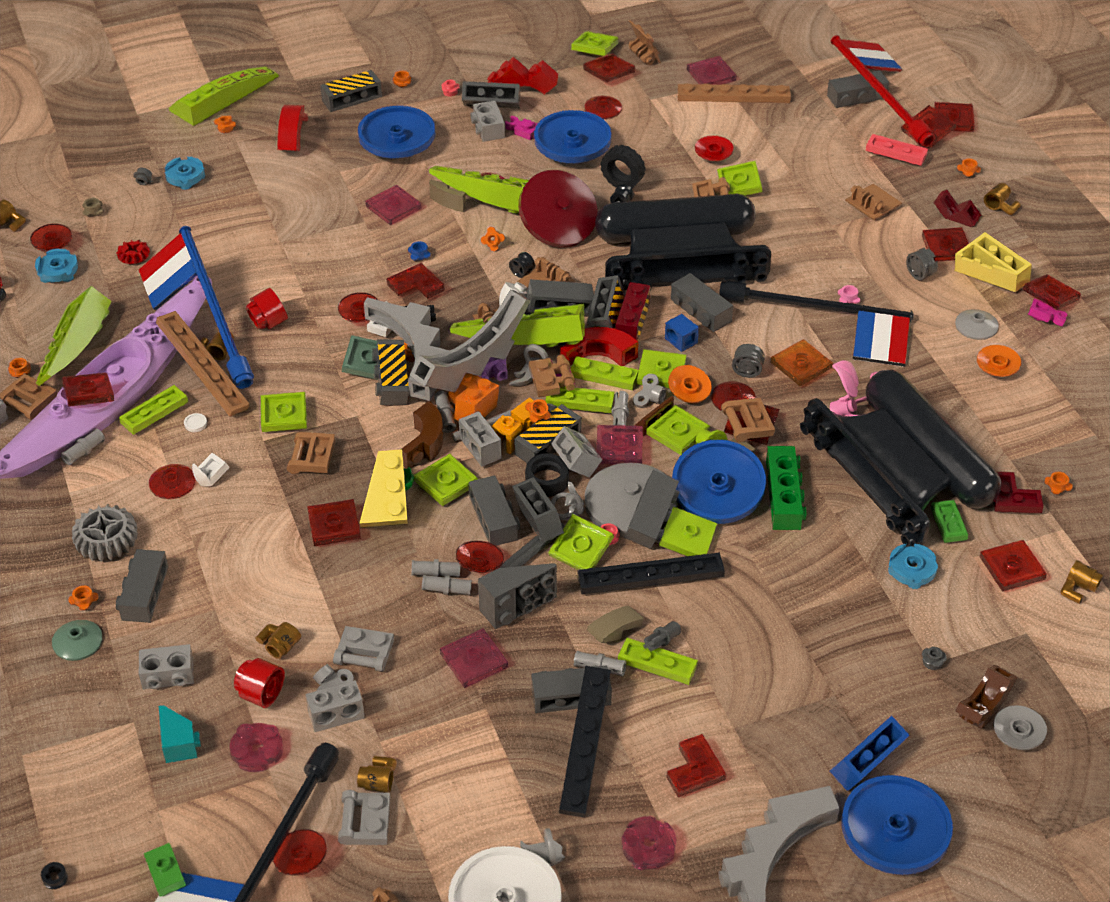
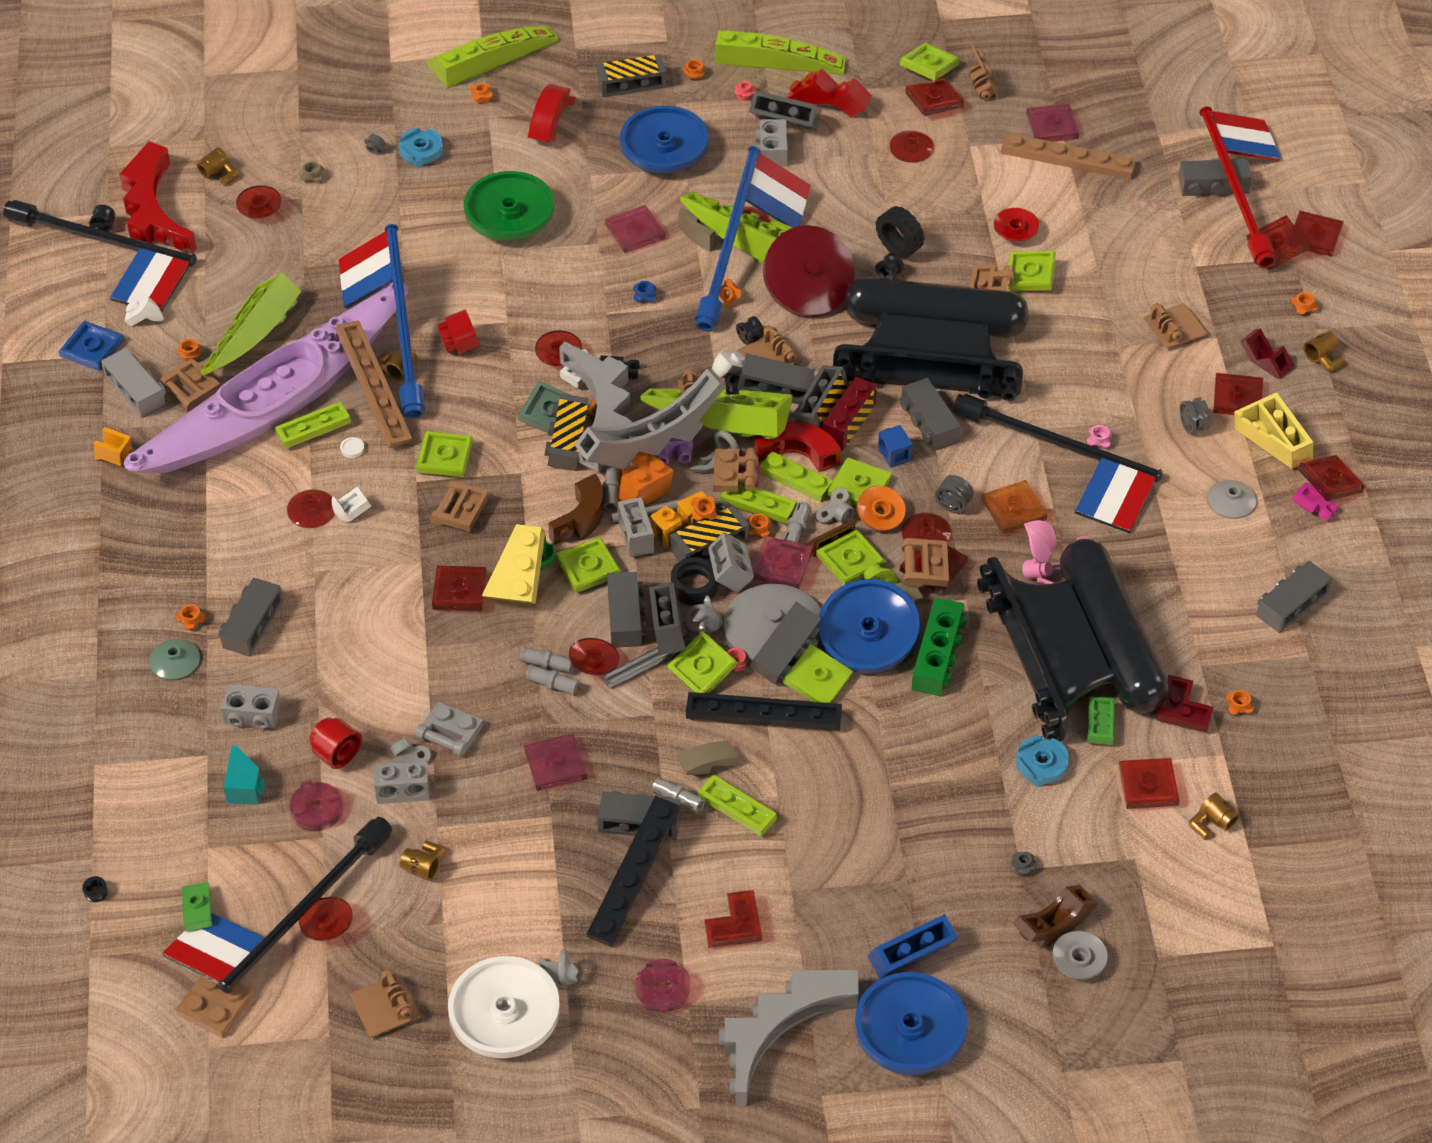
camera: 15 degrees right, 5 degrees up
dark azure plate [35,249,78,283] -> none
light grey pin [61,429,105,465] -> none
clear red plate [62,372,114,407] -> none
light grey gear [72,504,138,562] -> none
red gear [116,239,150,264] -> none
pearl gold piece [255,622,301,659] -> none
light grey plate [338,790,391,845] -> none
clear red plate [386,263,445,299] -> none
dark grey slope [478,563,557,629] -> none
dark pink plate [505,116,538,140] -> none
blue dish [534,110,611,163] -> none
dark grey axle [643,621,681,651] -> none
coral plate [866,134,928,166] -> none
orange dish [977,345,1021,377] -> none
none -> green dish [464,171,554,241]
none -> flag [695,146,811,331]
none -> lime wedge [715,30,846,75]
none -> orange plate [748,513,772,537]
none -> dark grey brick [1257,561,1332,633]

